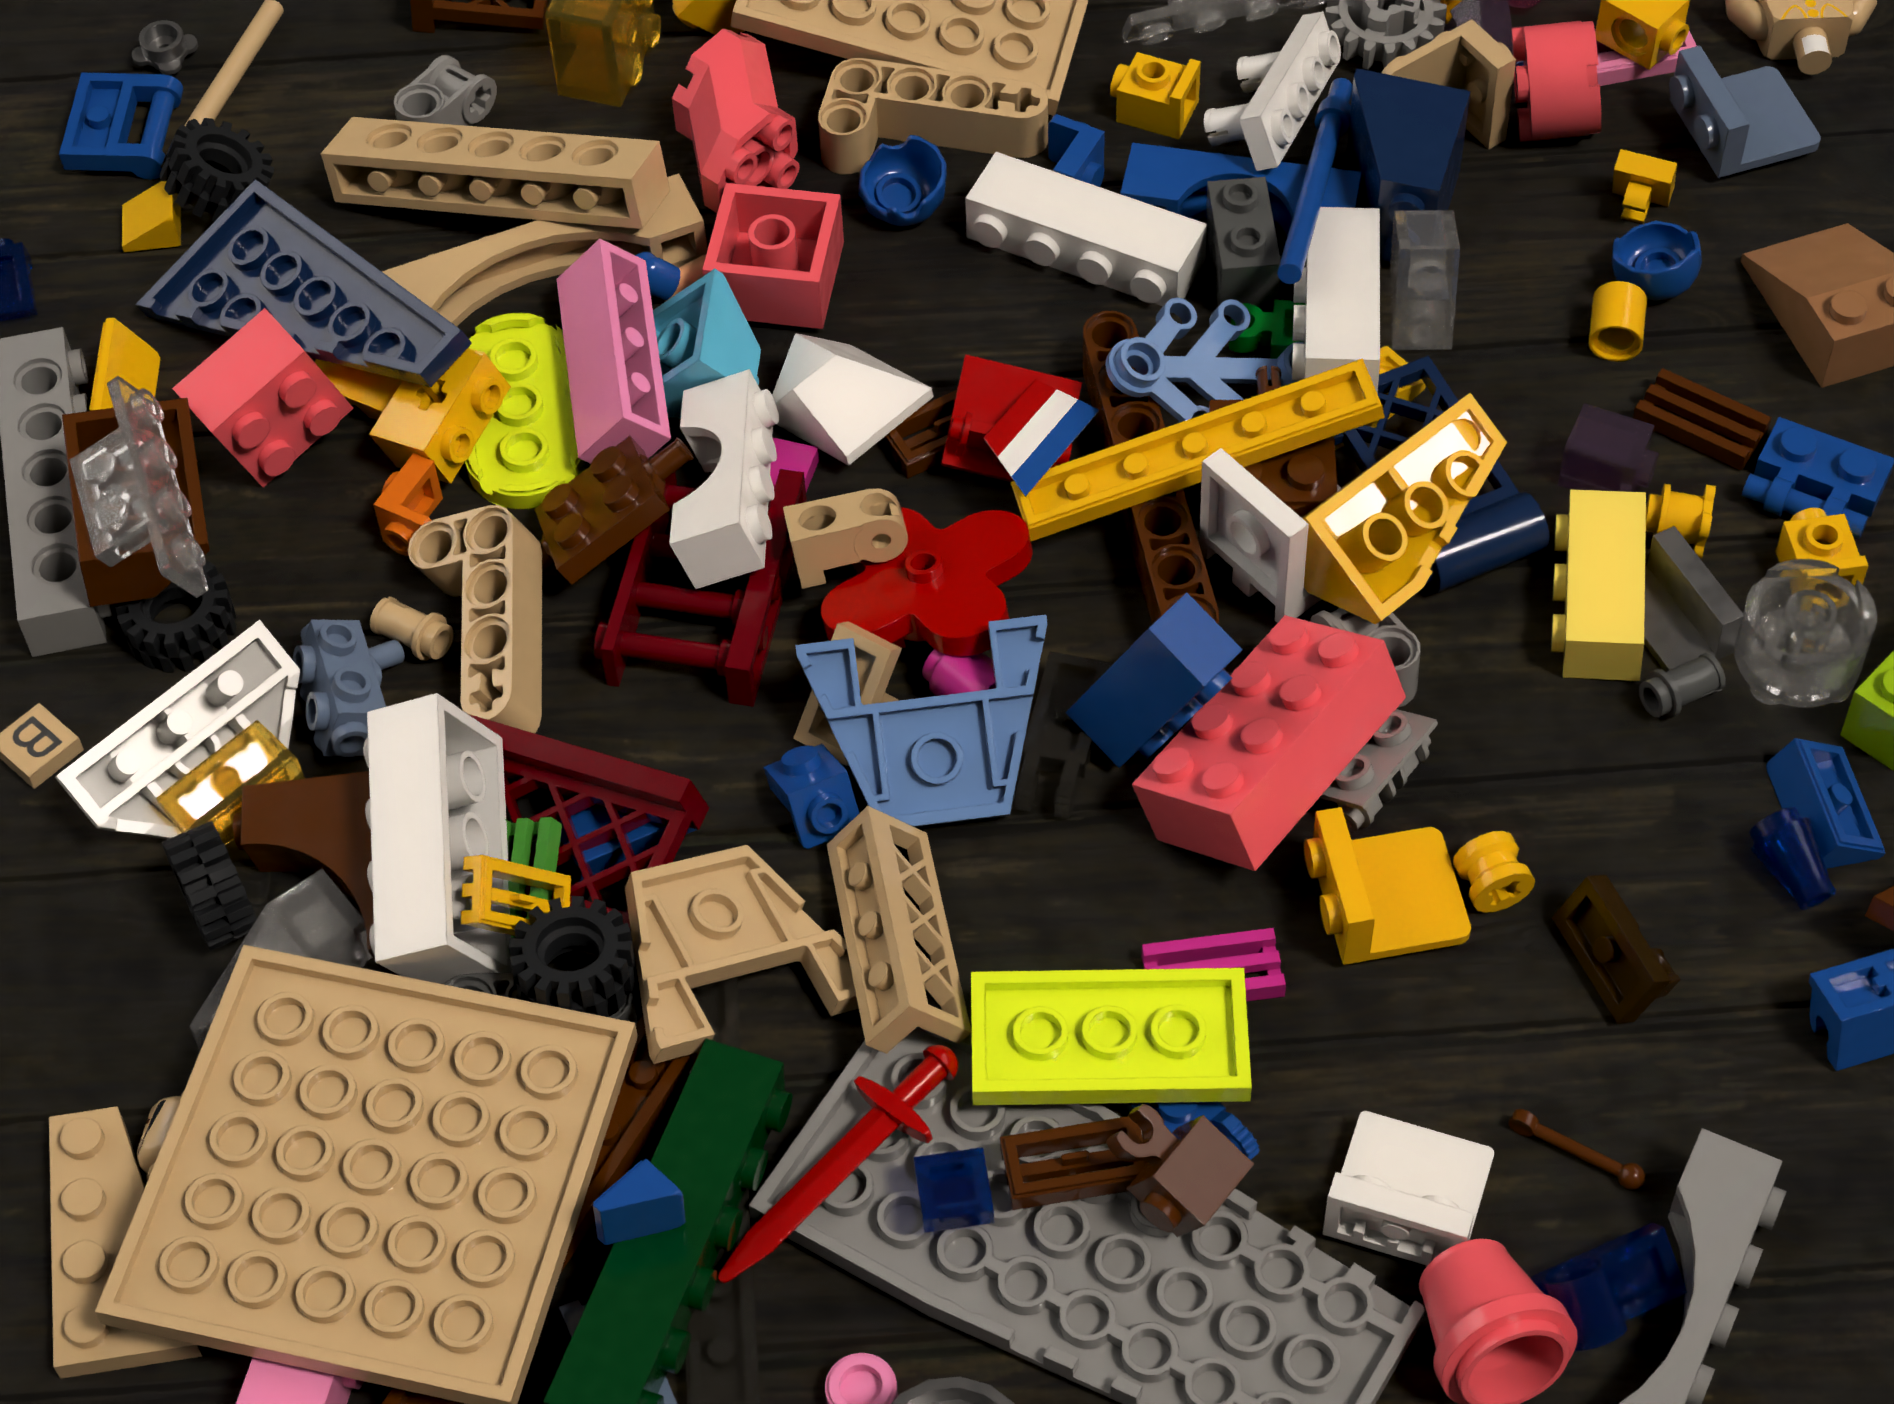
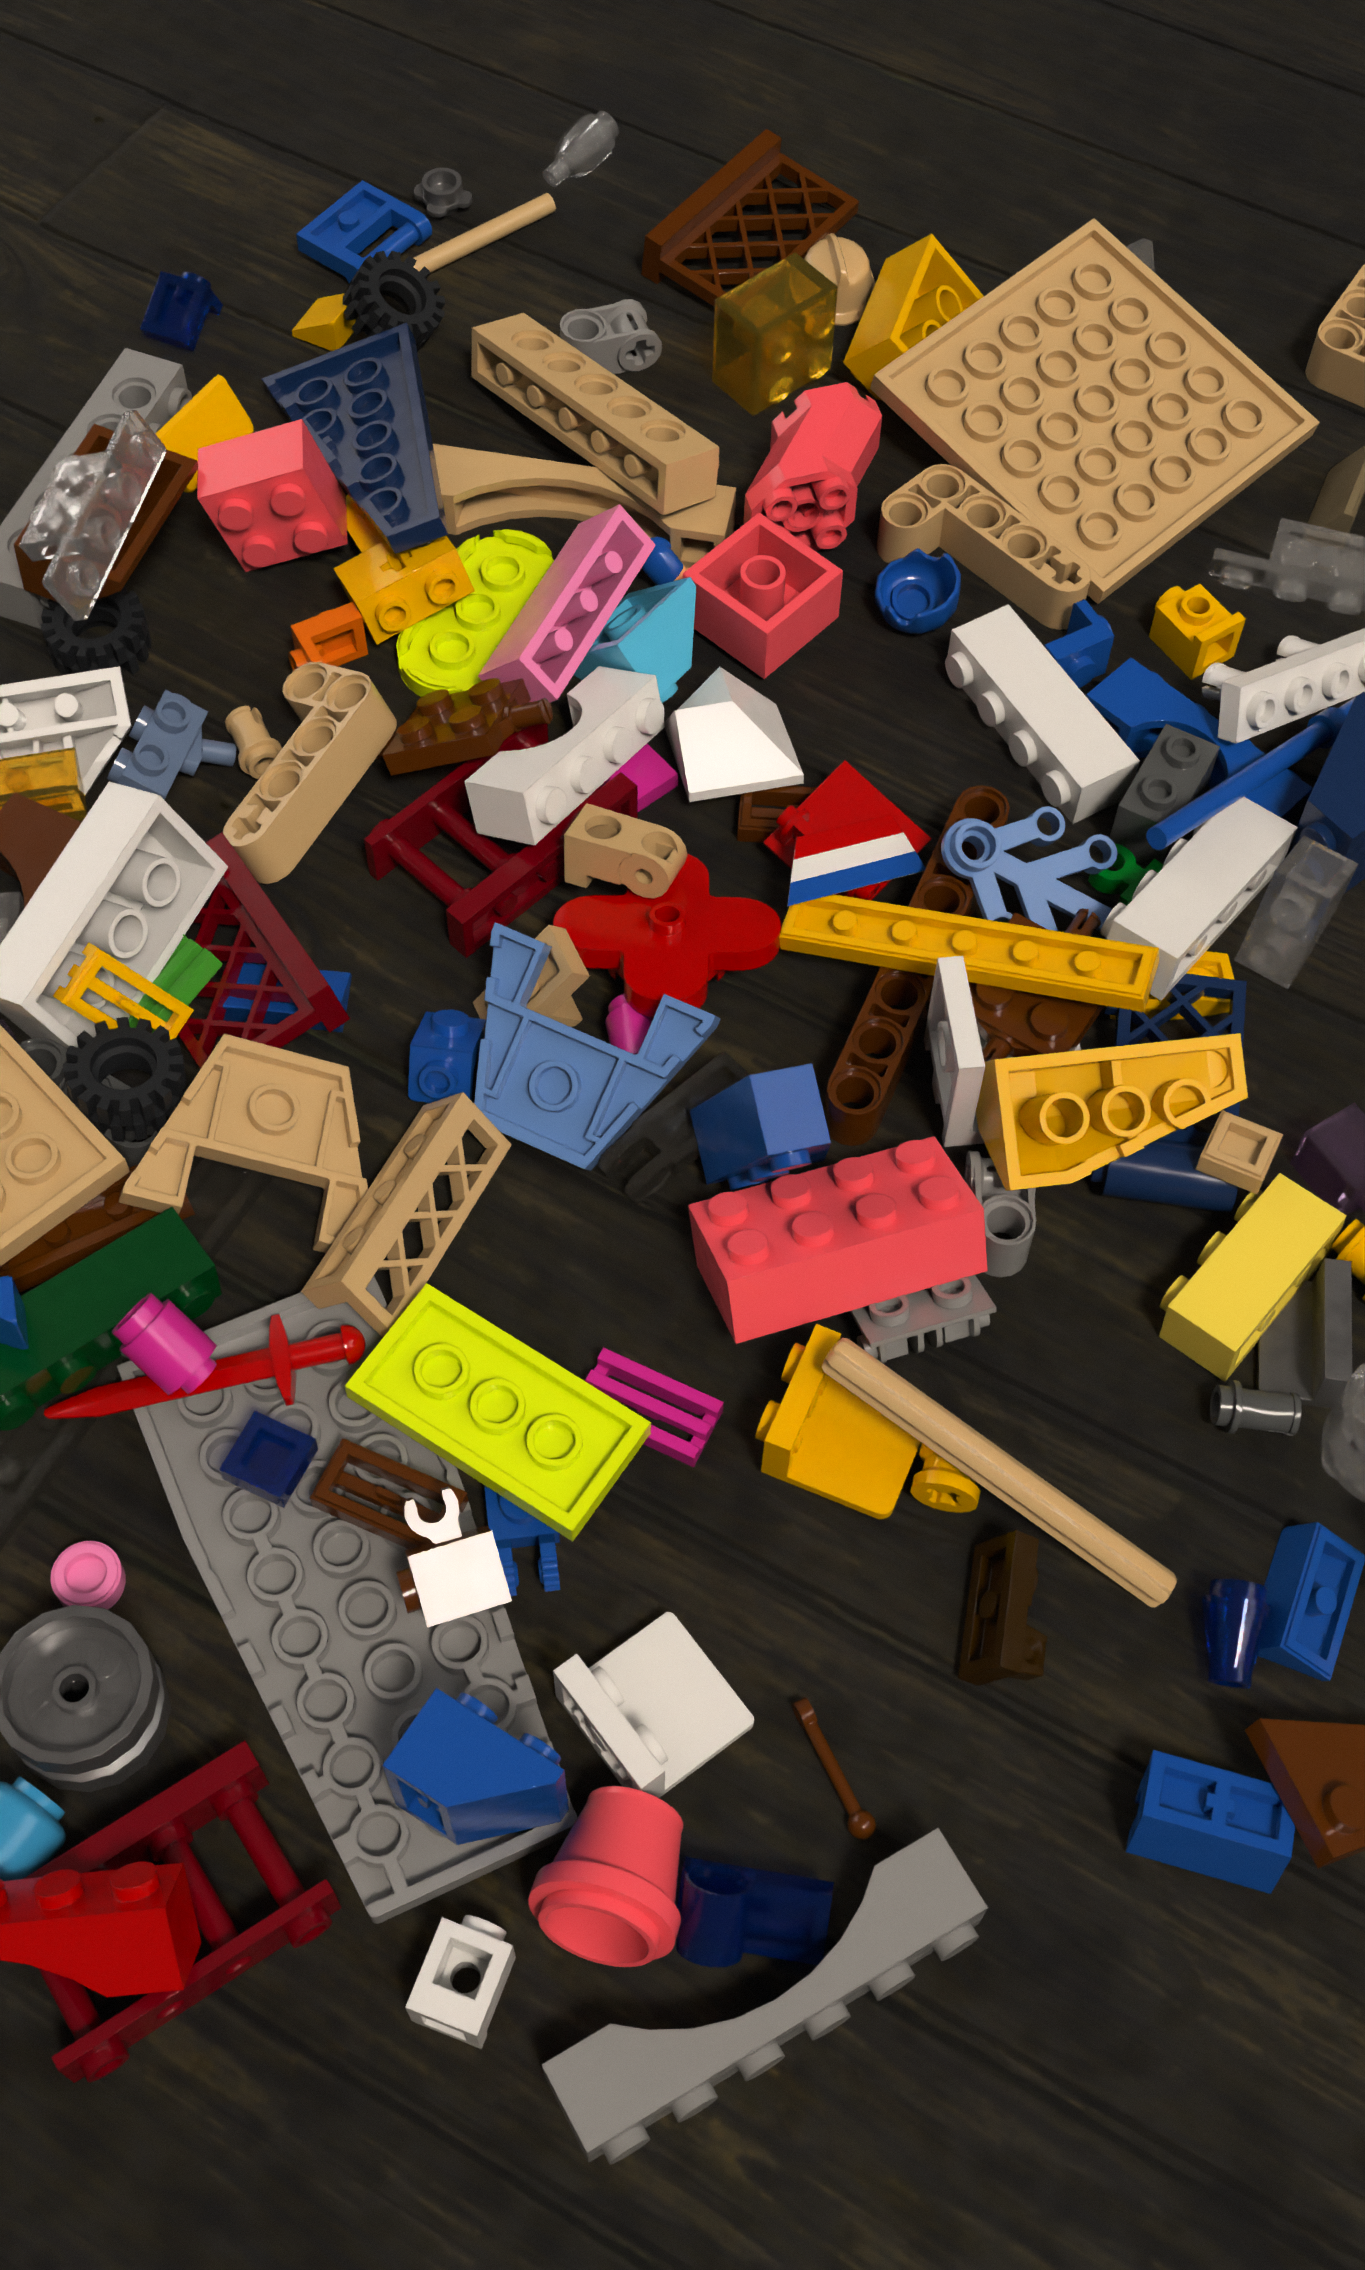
camera: 30 degrees right, 5 degrees up
none -> dark pink brick [112,1293,217,1395]
none -> blue slope [382,1688,569,1845]
none -> tan axle [822,1338,1177,1608]
none -> tan tile [1196,1110,1283,1194]

